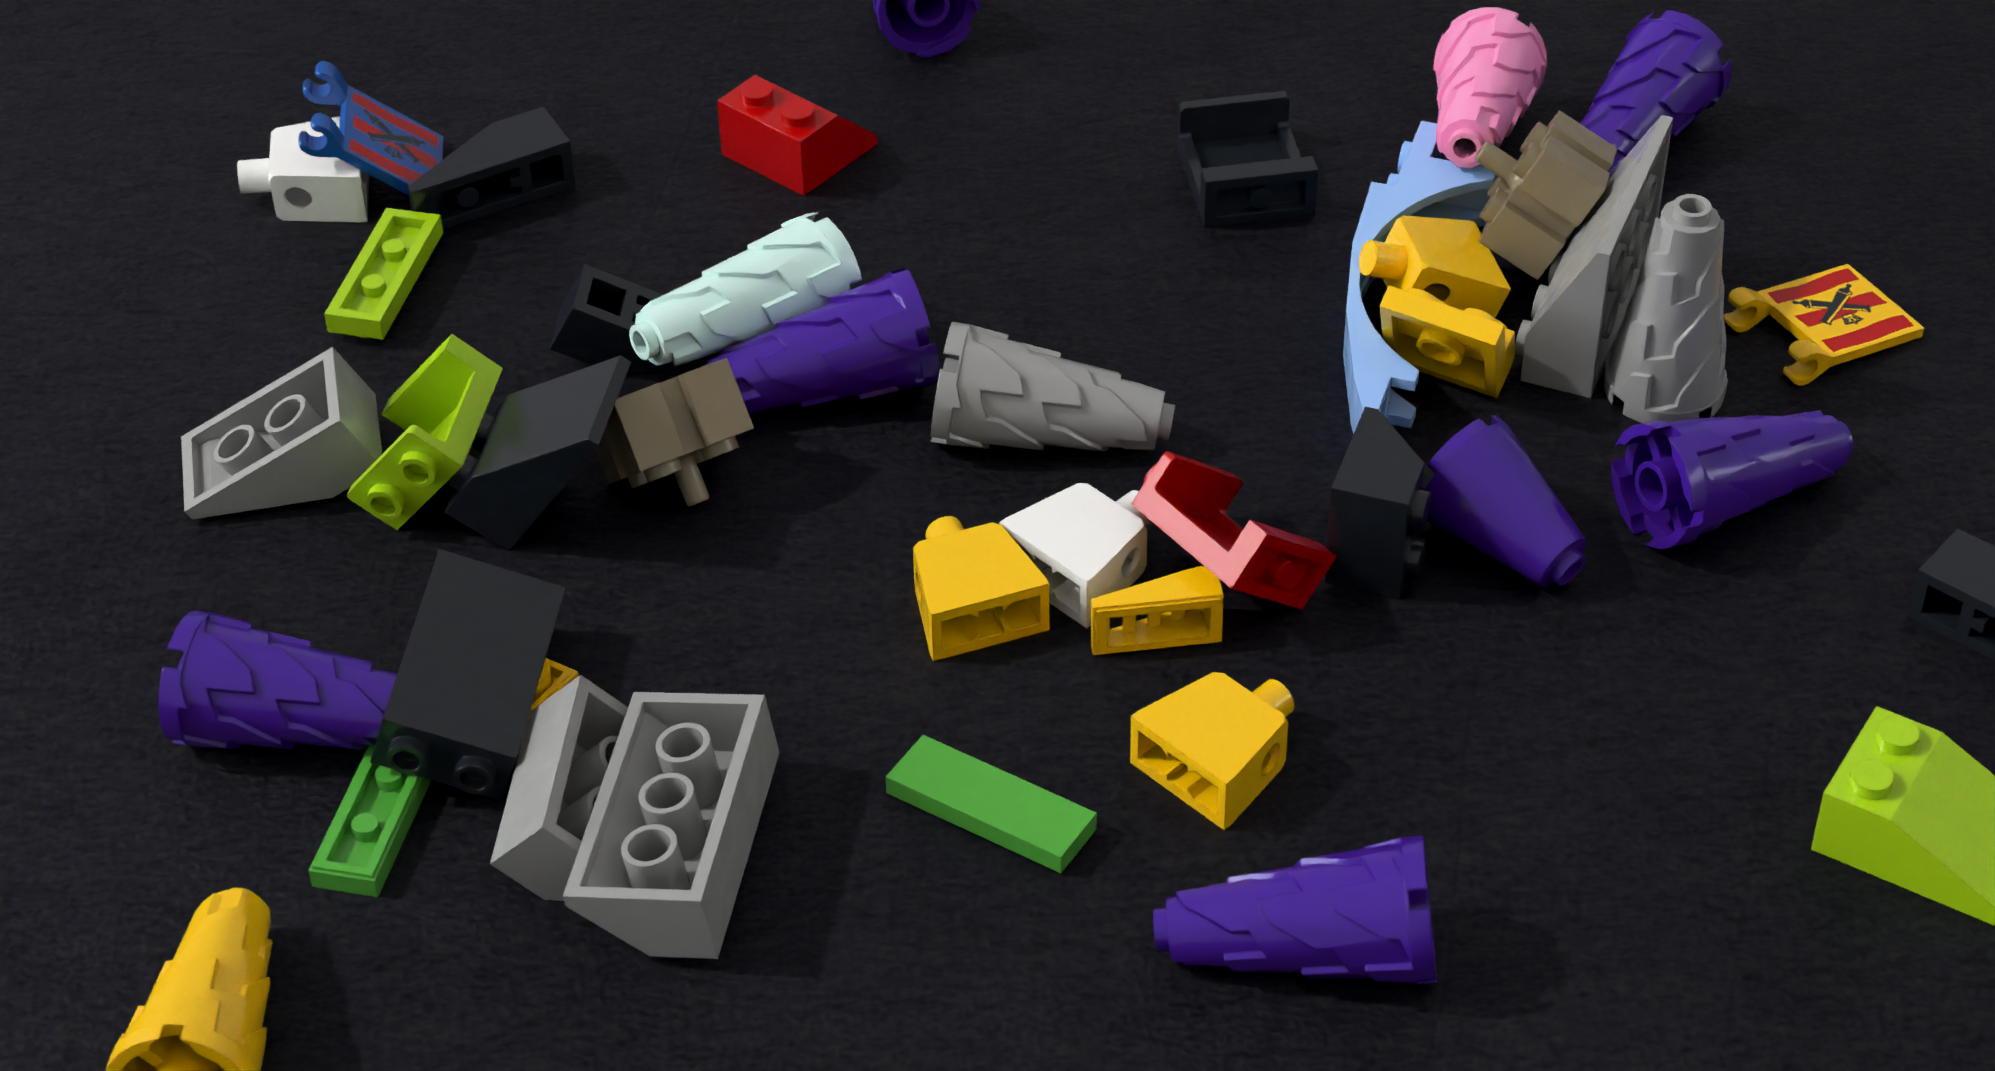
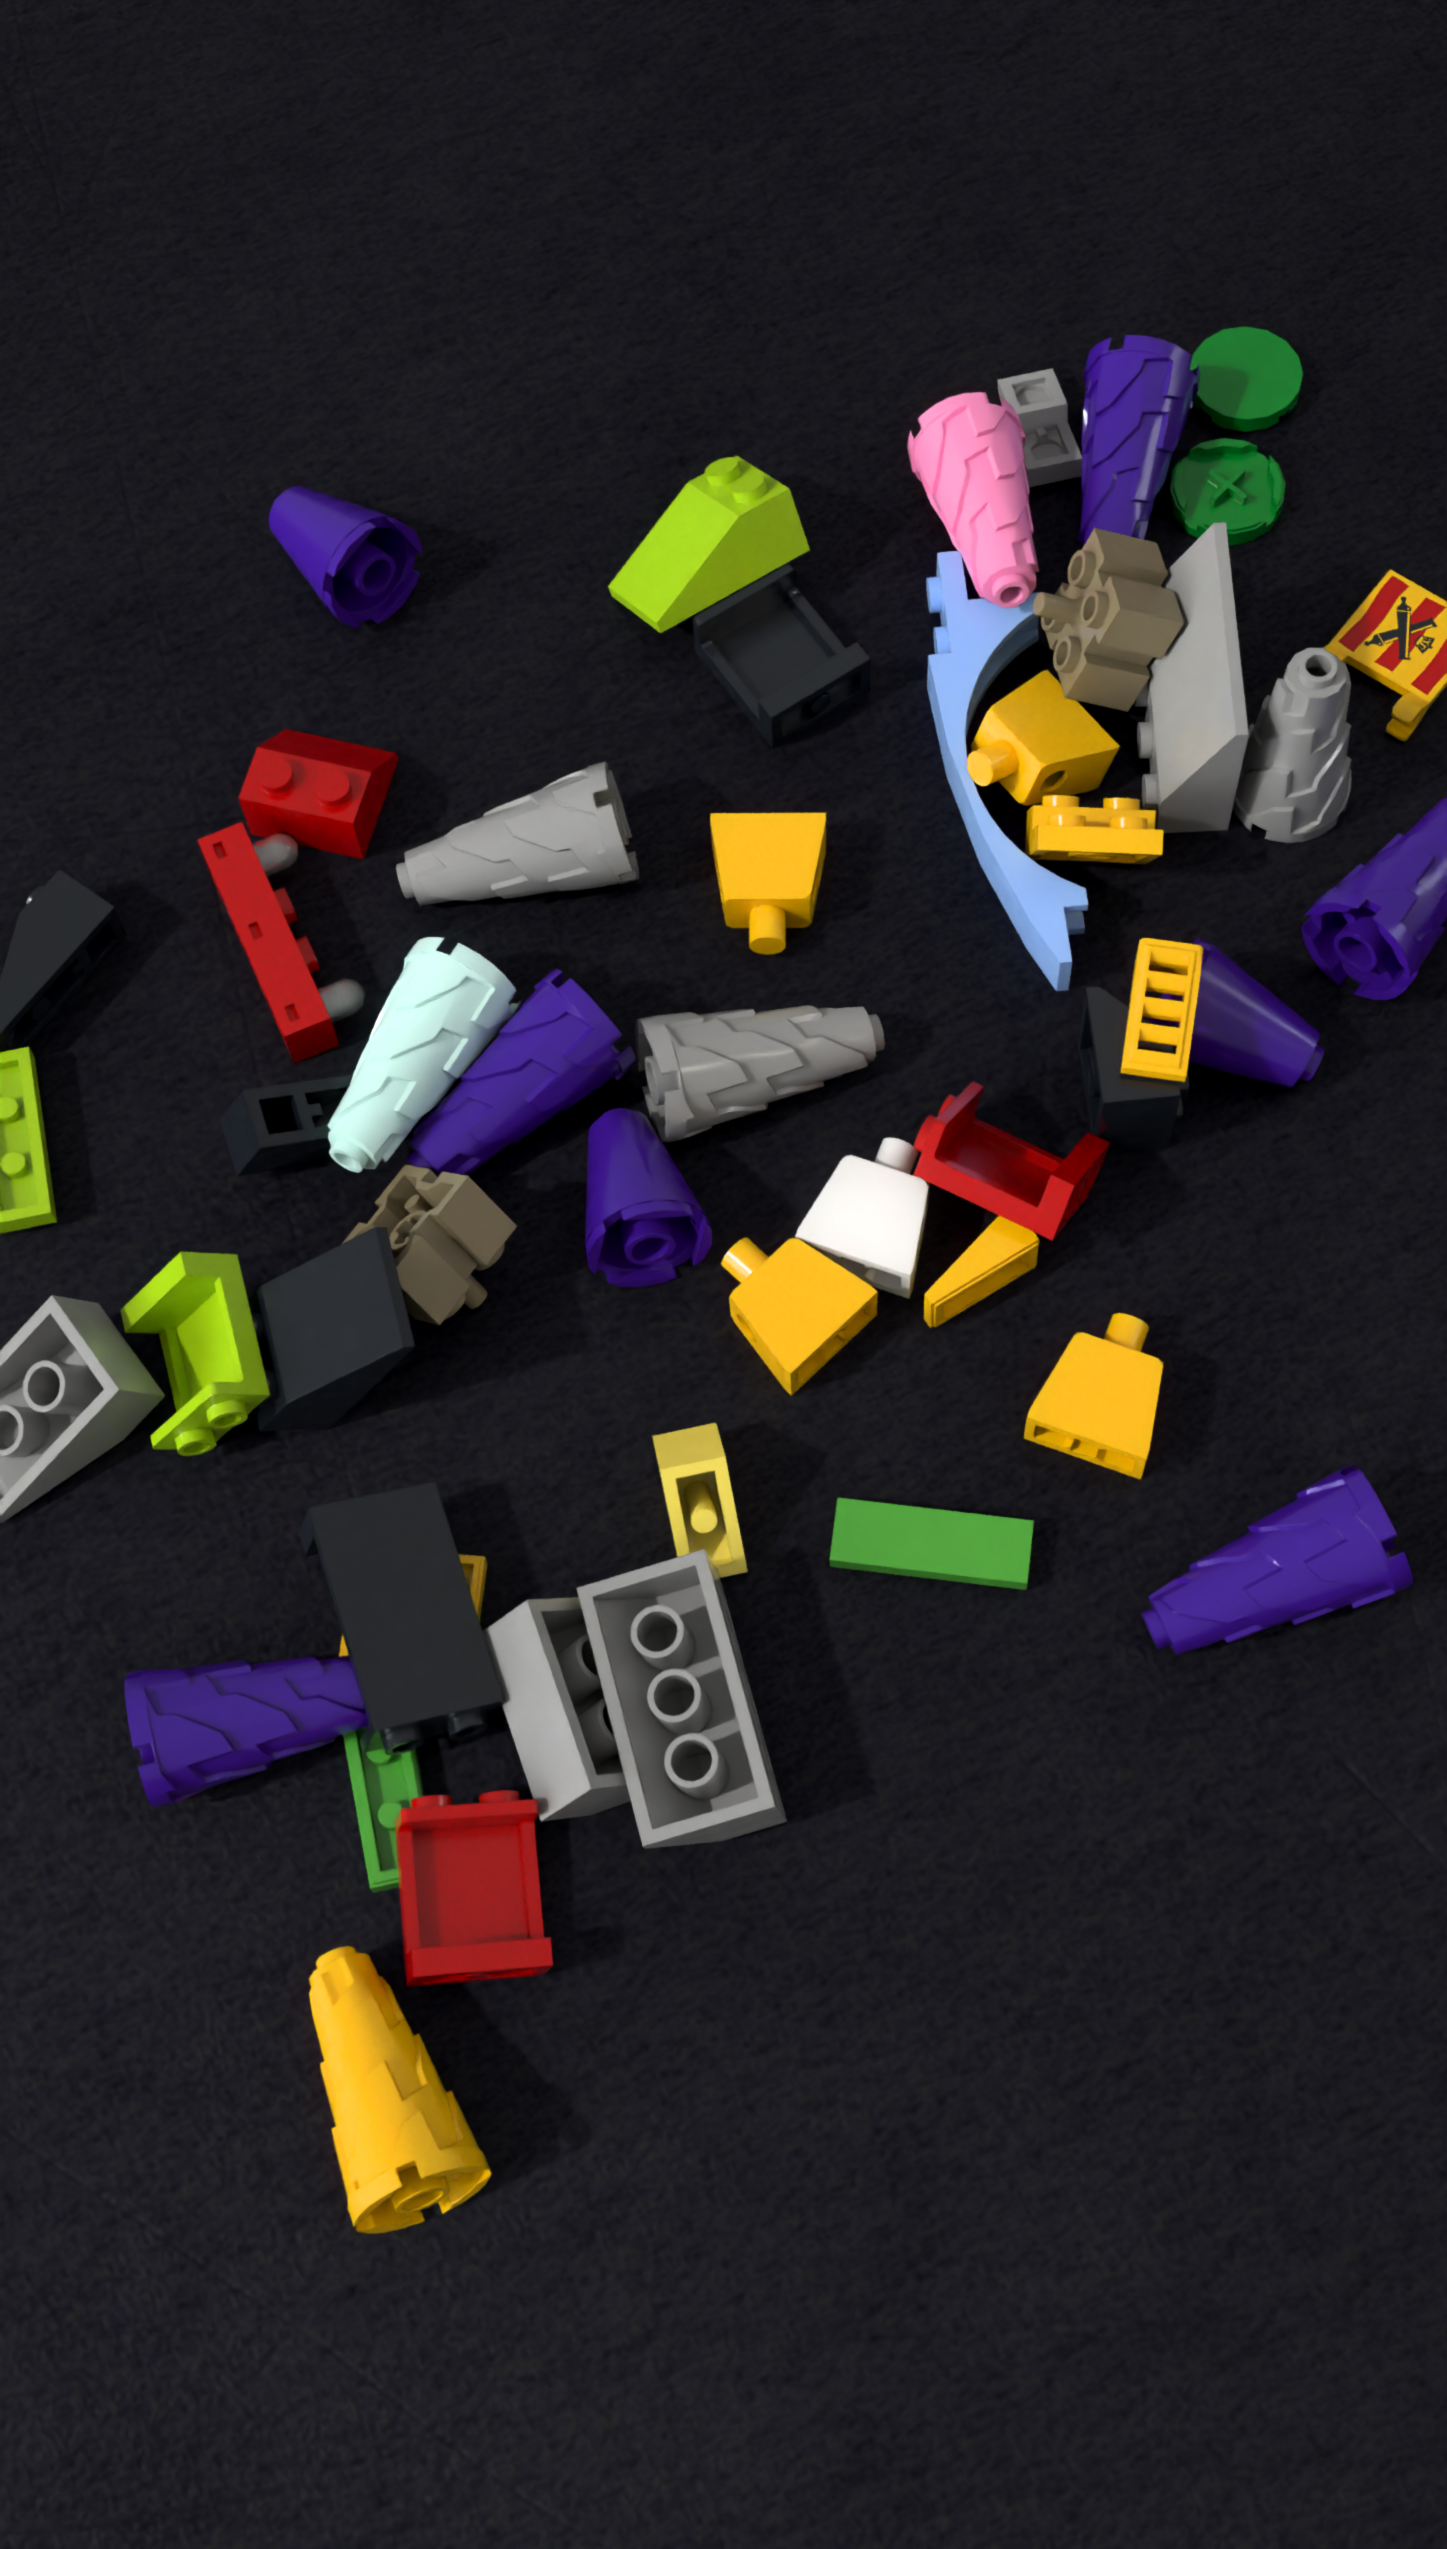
camera: 20 degrees left, 25 degrees up
none -> red piece [197,822,365,1064]
none -> red panel [395,1790,553,1987]
none -> light grey cone [396,762,639,906]
none -> dark purple cone [585,1108,712,1287]
none -> lime slope [608,455,810,633]
none -> light yellow slope [652,1423,748,1578]
none -> yellow torso [710,813,826,955]
none -> light grey slope [998,368,1083,487]
none -> yellow slope [1120,938,1204,1082]
none -> green tile [1168,438,1286,546]
none -> green tile [1190,326,1303,432]

